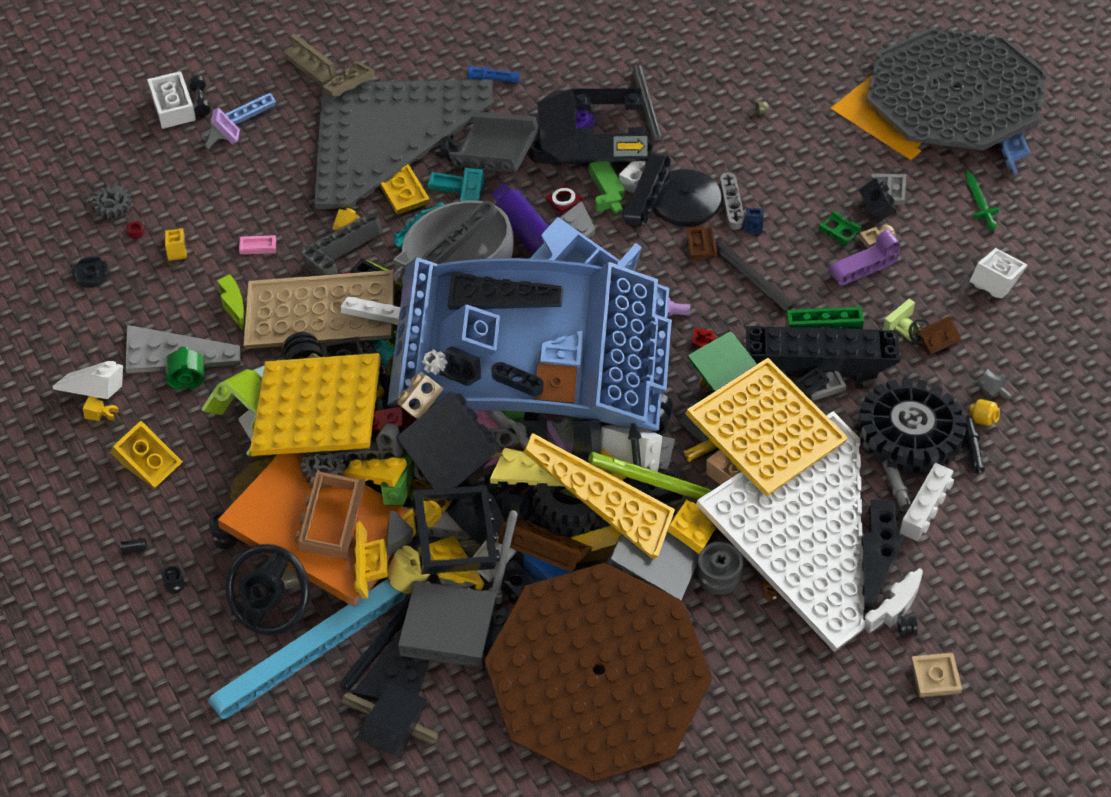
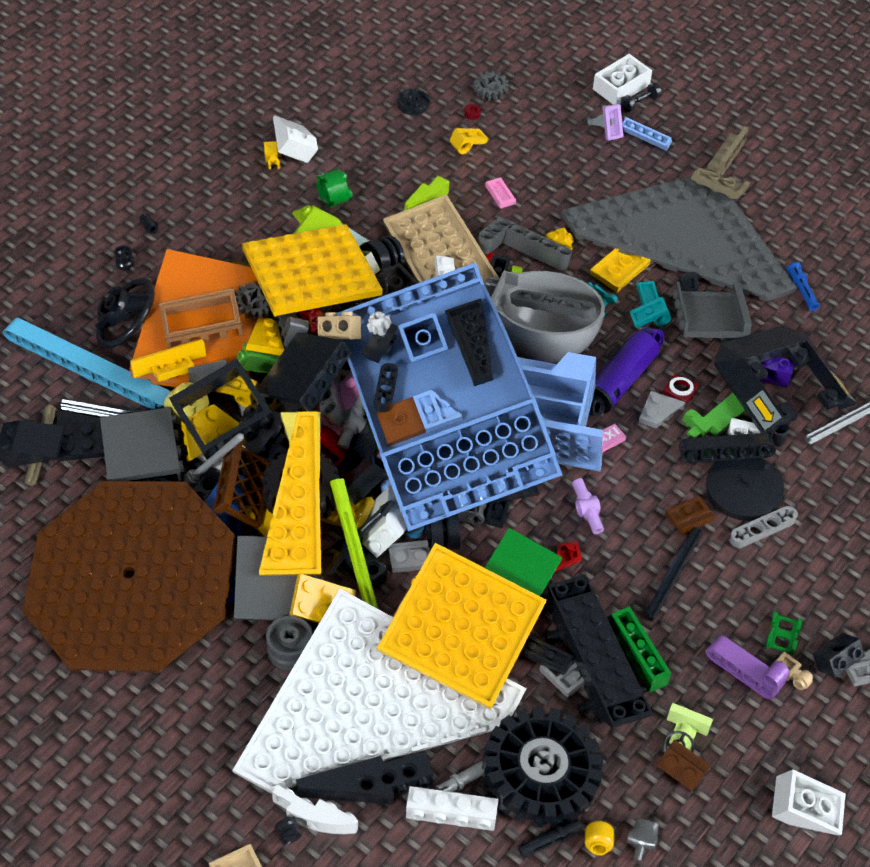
camera: 65 degrees right, 0 degrees up
yellow slope [110,421,183,489] -> none
light grey wing [126,325,241,374] -> none
dark blue bracket [744,208,764,233] -> none

